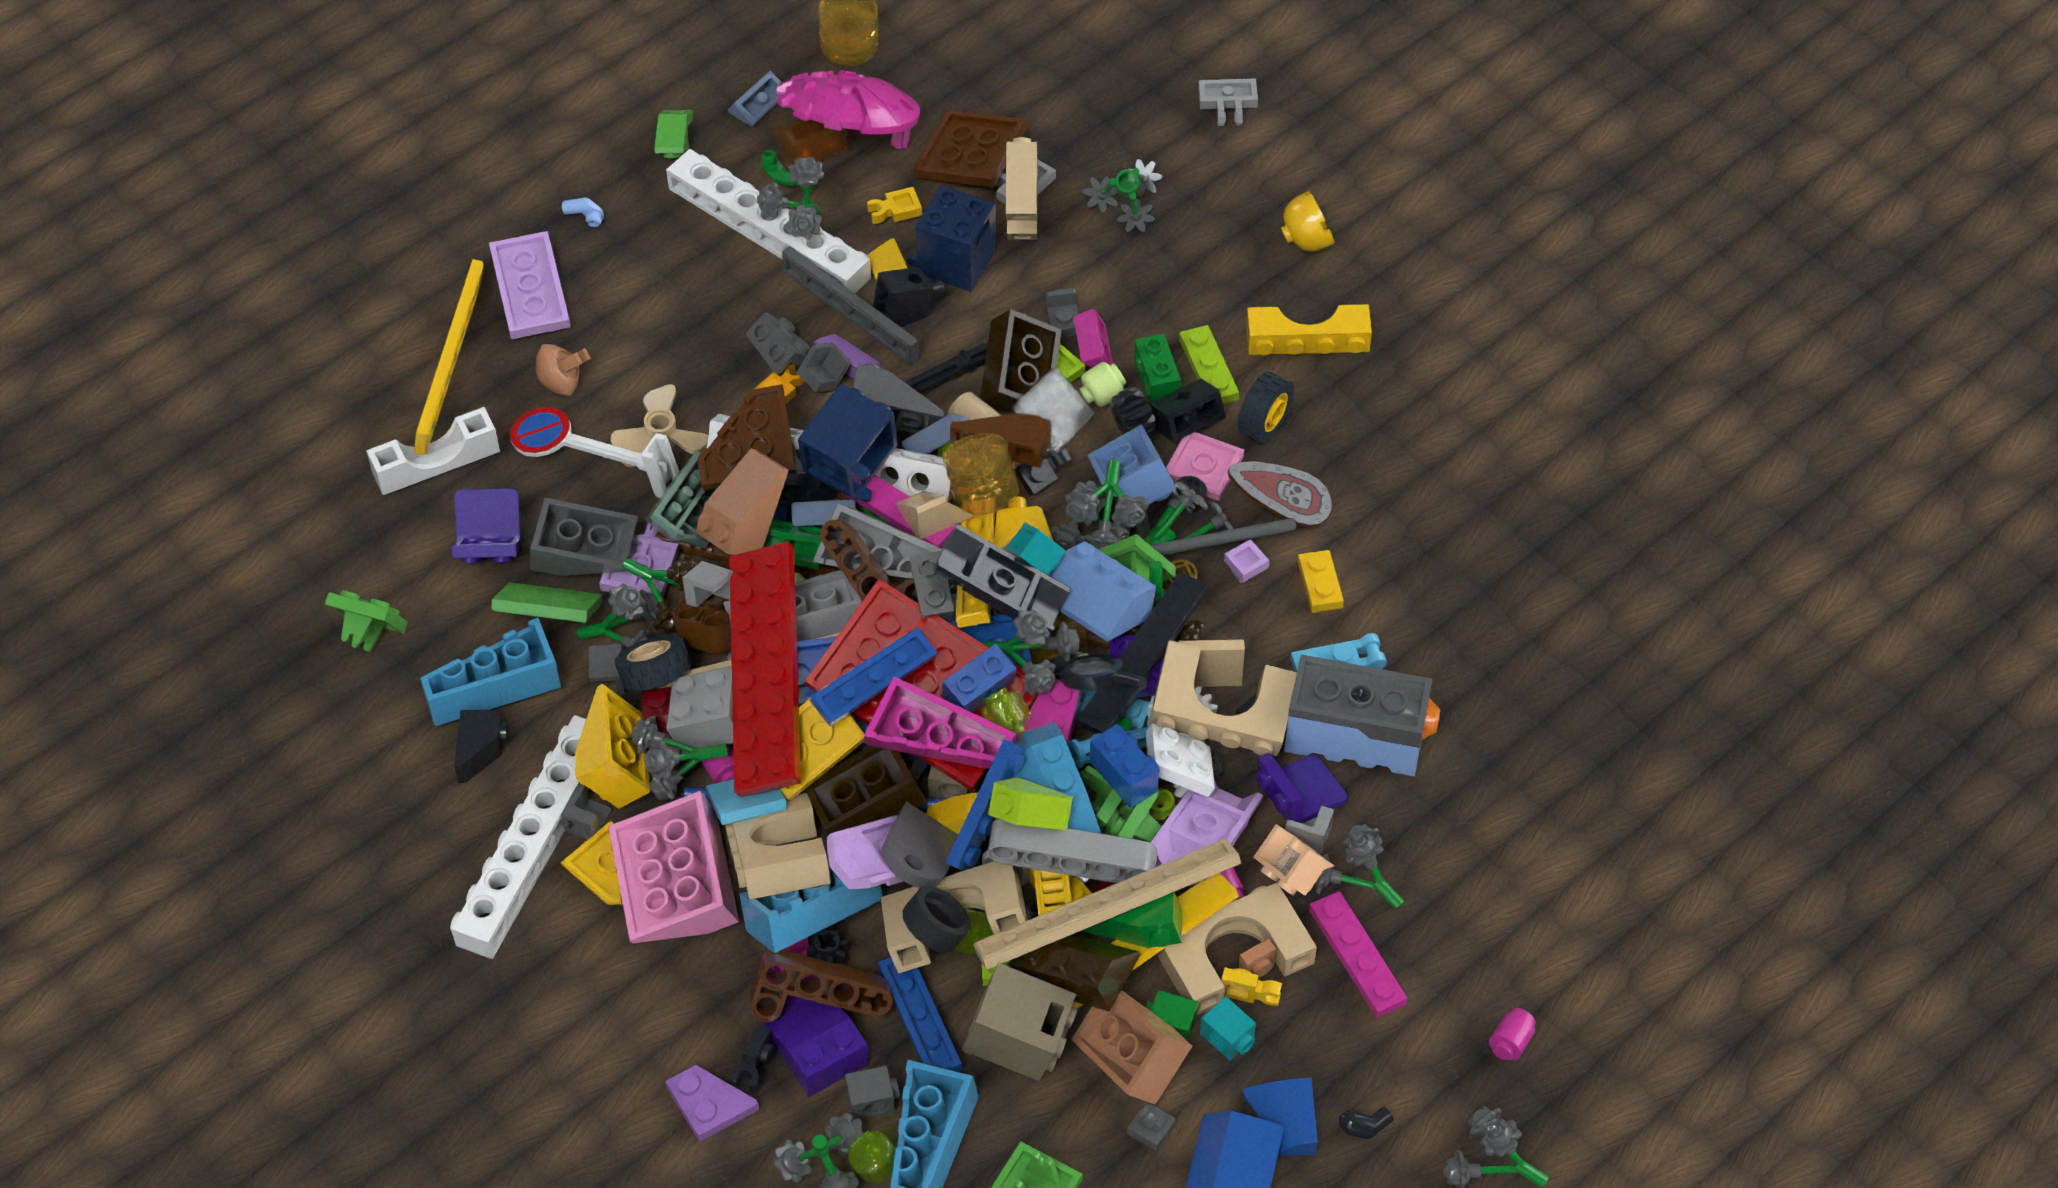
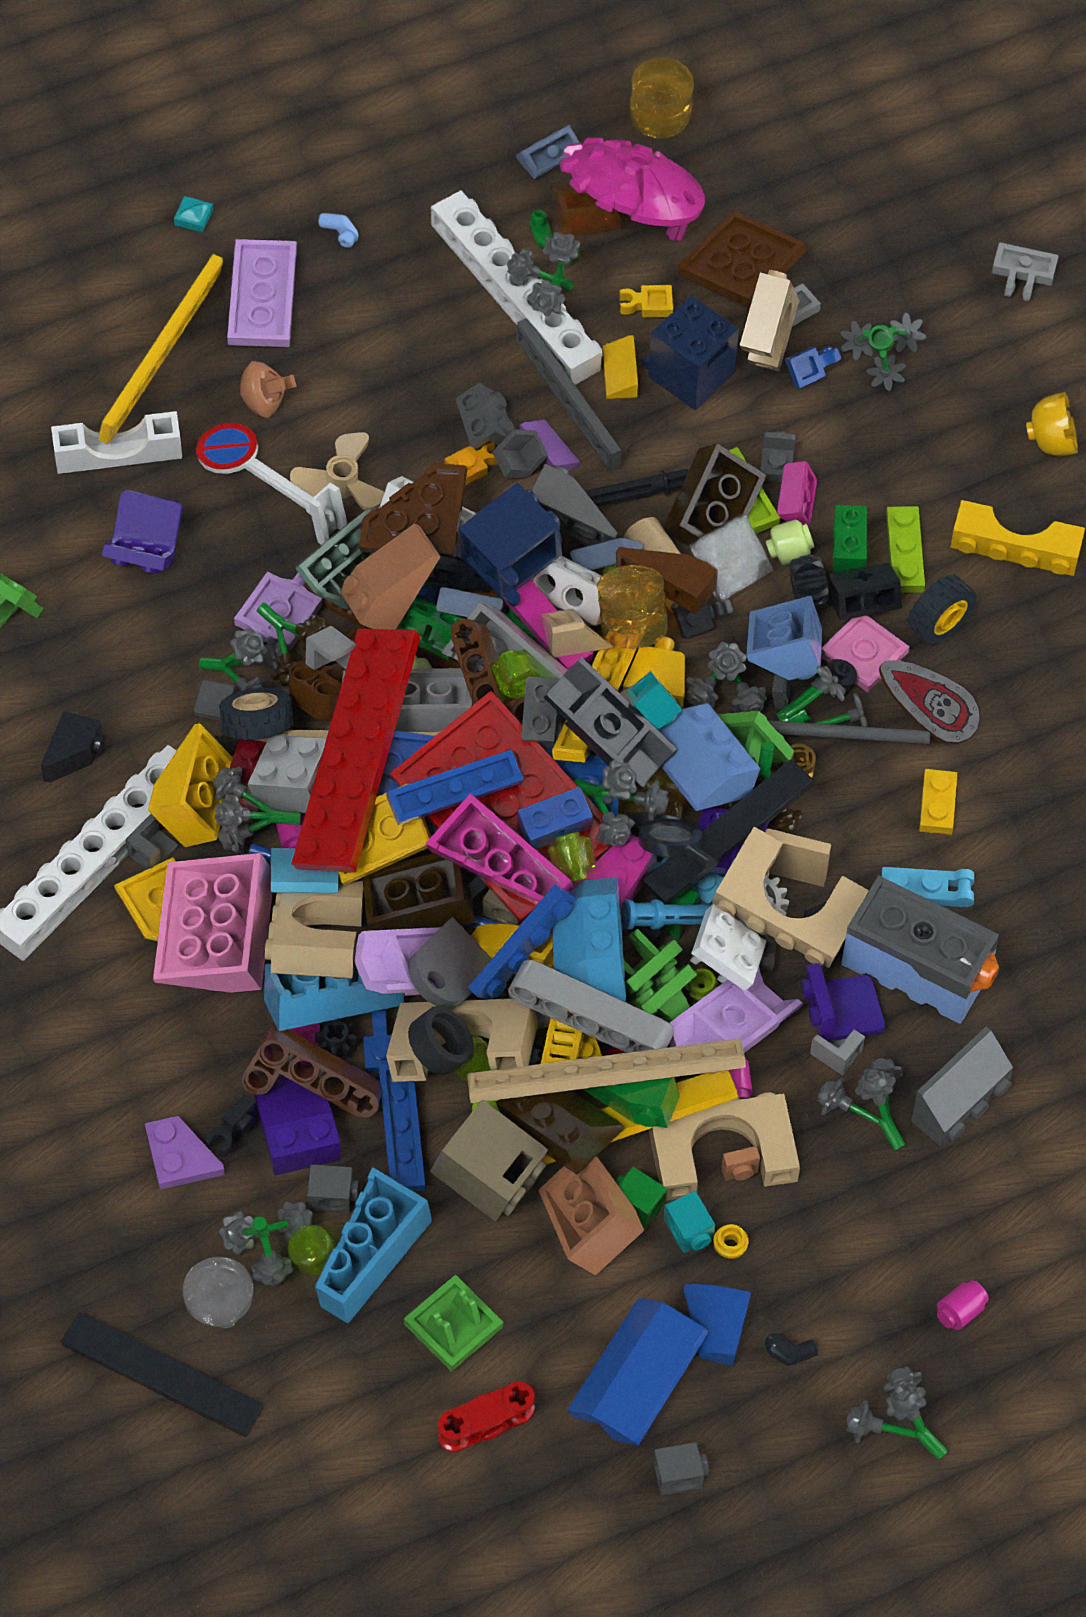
camera: 15 degrees right, 5 degrees up
dark azure wedge [420,617,561,726] -> none
bright green tile [491,582,602,623] -> none
dark grey slope [530,498,638,576] -> none
bright green slope [654,110,693,158] -> none
black torso [873,267,945,327] -> none
lime slope [988,777,1073,830] -> none
dark grey plant [1065,459,1149,549] -> none
blue brick [1090,724,1160,809] -> none
dark grey tile [1127,1102,1176,1152] -> none
yellow plate [1221,967,1282,1006] -> none
lavender tile [1224,539,1269,583] -> none
light nougat window [1253,824,1334,896] -> none
dark pink plate [1309,891,1408,1018] -> none
none -> teal tile [174,196,213,233]
none -> blue plate [363,1011,392,1073]
none -> clear neon green head [492,650,540,699]
none -> yellow plate [714,1224,748,1259]
none -> blue plate [785,346,841,388]
none -> slope [911,1026,1013,1147]

